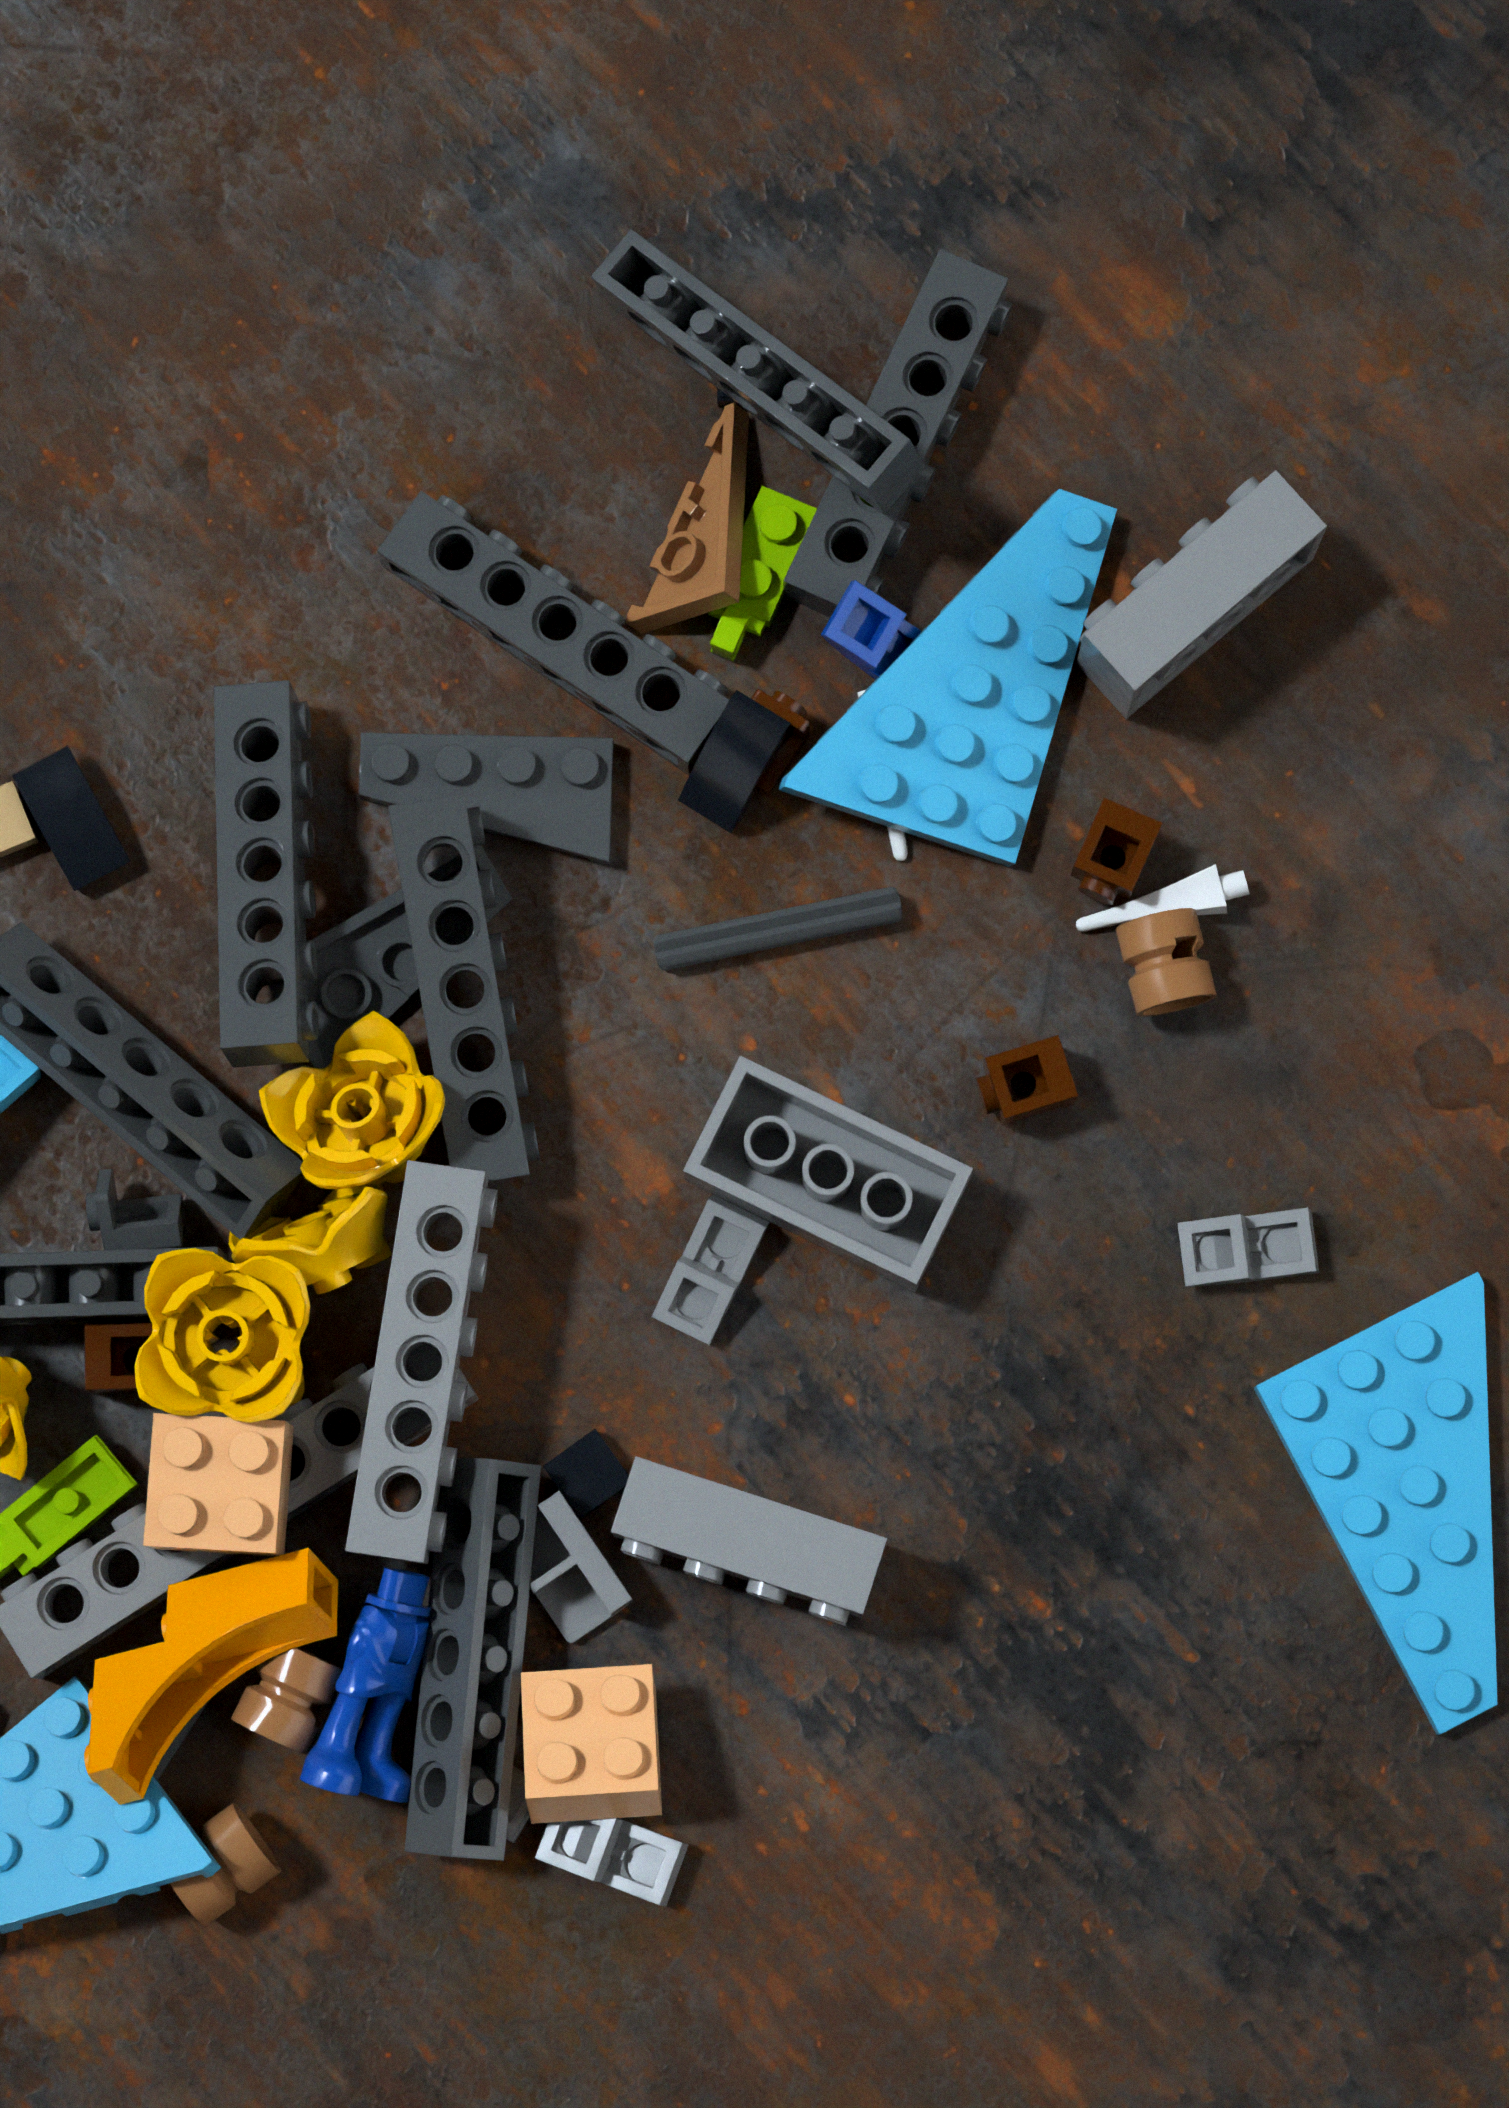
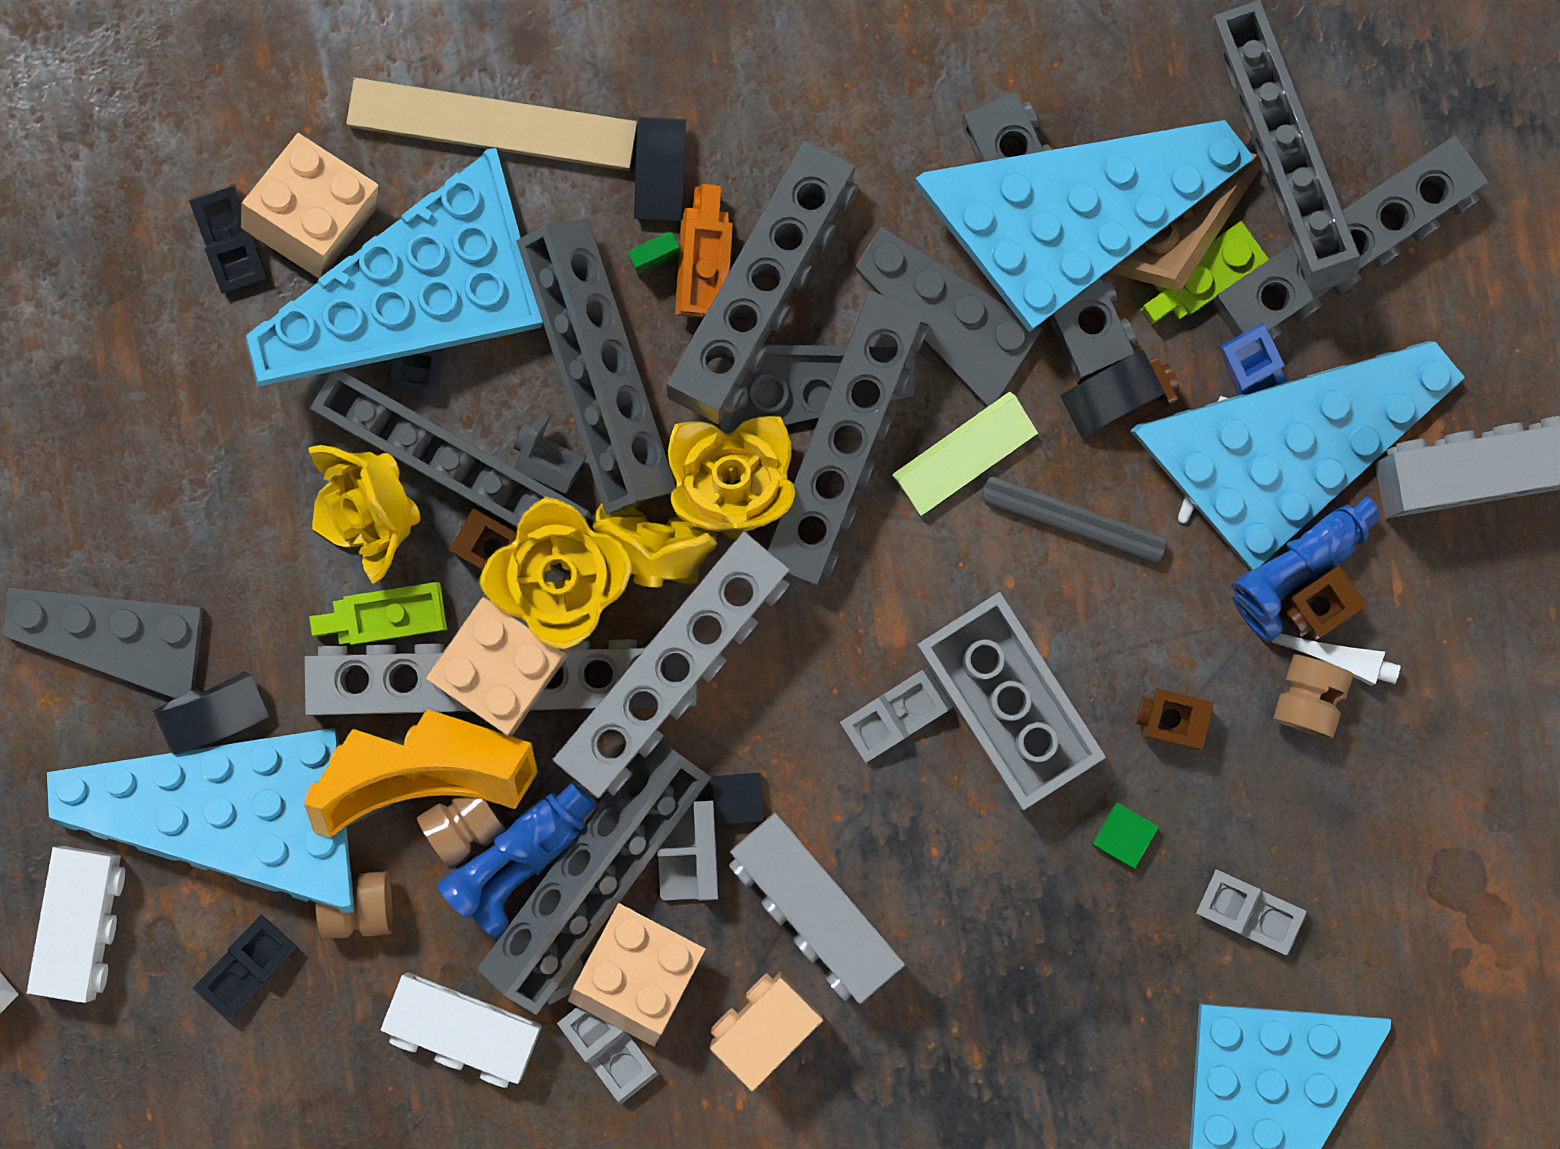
camera: 25 degrees right, 5 degrees up
none -> black slope [193,914,297,1023]
none -> white brick [380,972,543,1088]
none -> green tile [628,232,680,276]
none -> orange hinge [675,184,733,318]
none -> light nougat brick [710,971,823,1091]
none -> yellowish green tile [892,392,1038,516]
none -> medium azure wing [913,120,1254,332]
none -> green tile [1091,802,1159,869]
none -> blue piece [1231,497,1379,642]

